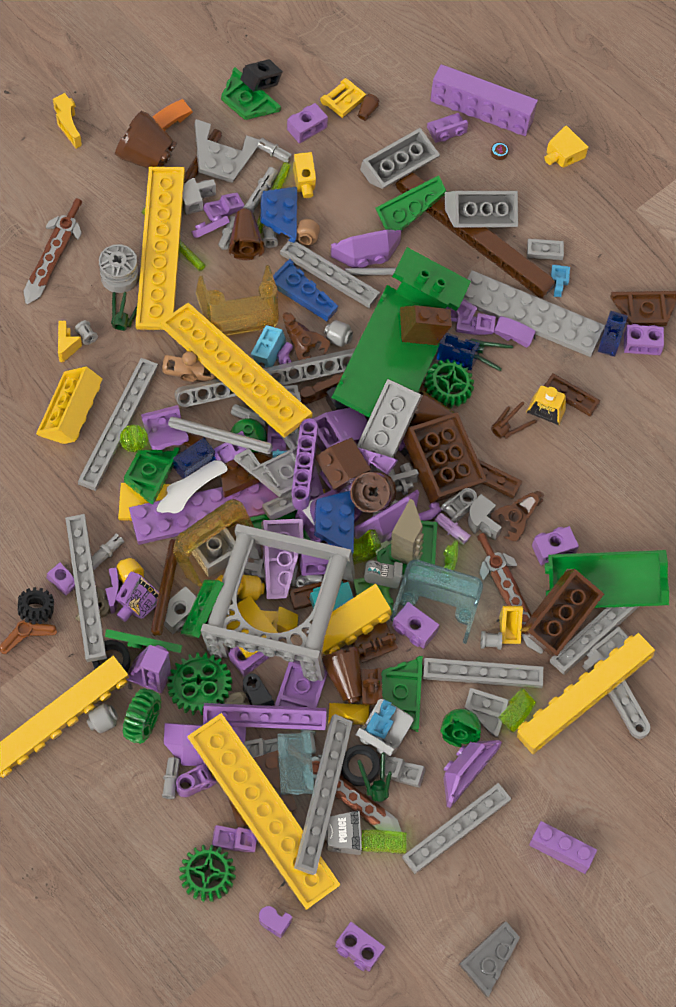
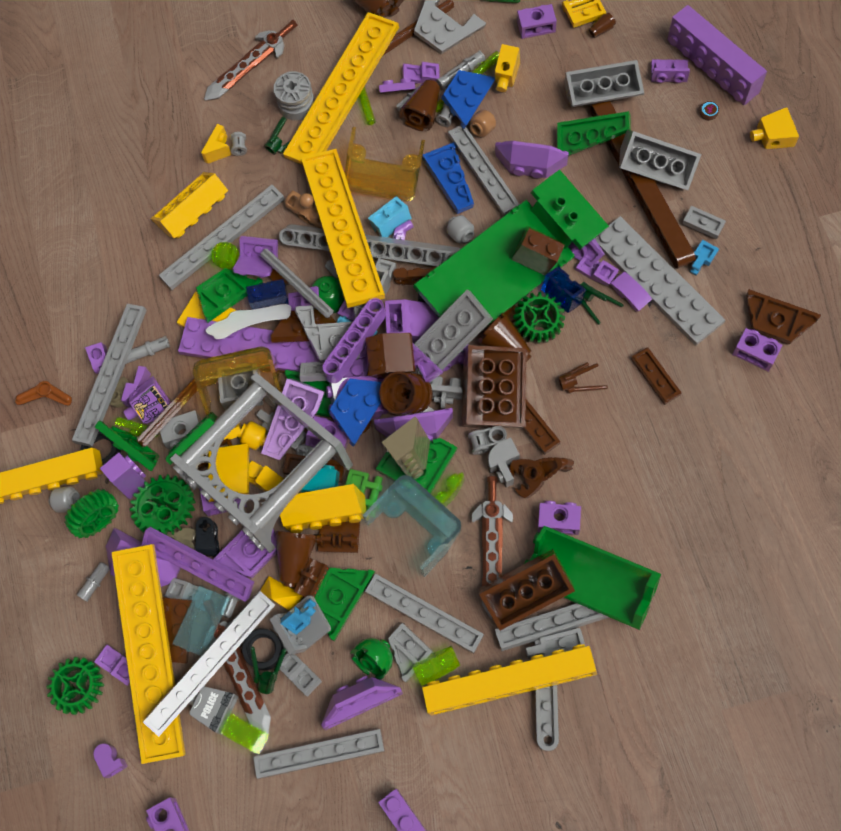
camera: 40 degrees right, 5 degrees up
black tyre [17,587,54,624] -> none
yellow head [116,558,144,584] -> none
medium lavender piece [176,763,217,798] -> none
light grey brick [183,178,216,215] -> none
light grey axle [257,137,291,163] -> none
reddish brown animal [283,312,330,360] -> none
light grey bar [345,268,396,275] -> none
clear neon green brick [352,529,382,565] -> none
light grey leg [364,561,403,589] -> none
medium lavender brick [393,602,439,649] -> none
medium lavender arm [419,502,441,521] -> none
lavender axle [435,513,471,545] -> none
light grey bush [480,631,502,650] -> none
yellow slope [499,606,523,644] -> none
yellow torso [526,386,566,425] -> none
clear blue brick [598,311,628,357] -> none
none -> clear neon green plate [115,417,158,438]

